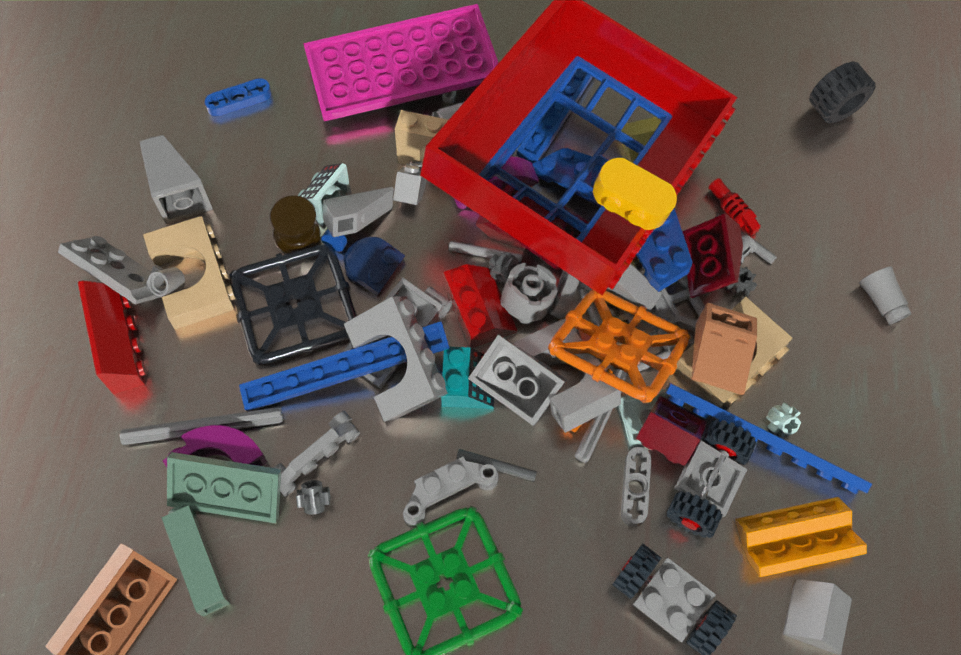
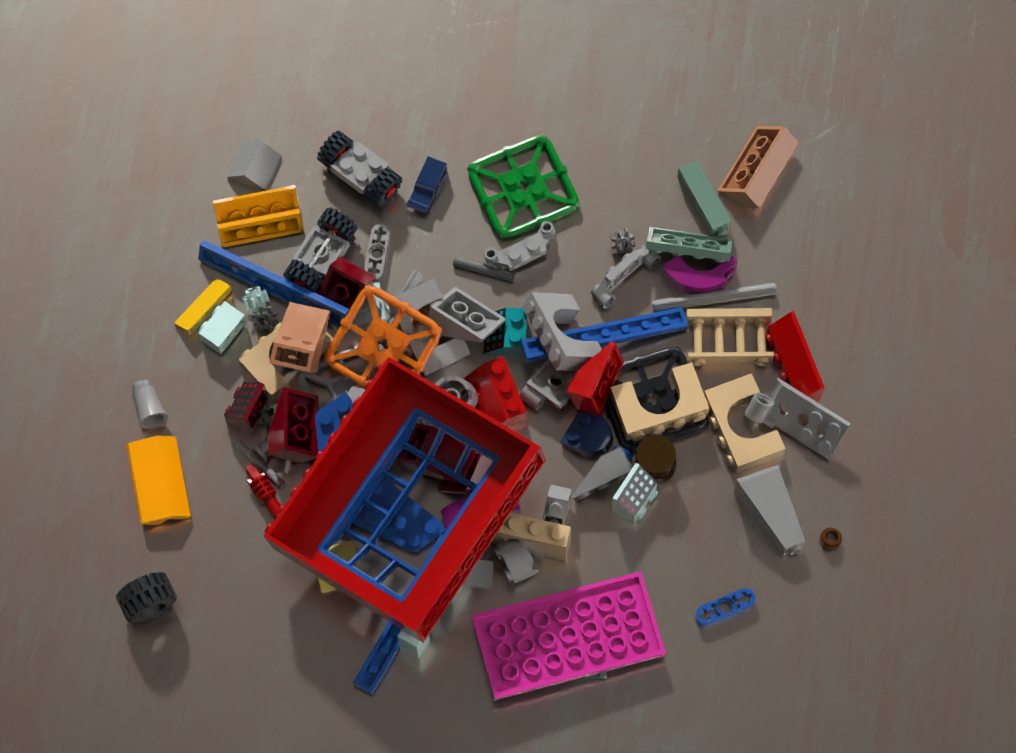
camera: 175 degrees left, 5 degrees up
yellow brick [593,158,677,230] -> none
none -> light orange slope [126,436,191,525]
none -> yellow slope [174,278,232,336]
none -> light aqua brick [199,301,247,354]
none -> dark red slope [224,382,269,435]
none -> dark grey gear [252,306,279,332]
none -> dark blue piece [407,156,447,214]
none -> red slope [567,341,624,416]
none -> tan arch [610,362,709,441]
none -> tan fence [686,308,774,366]
none -> reddish brown plate [820,528,842,549]

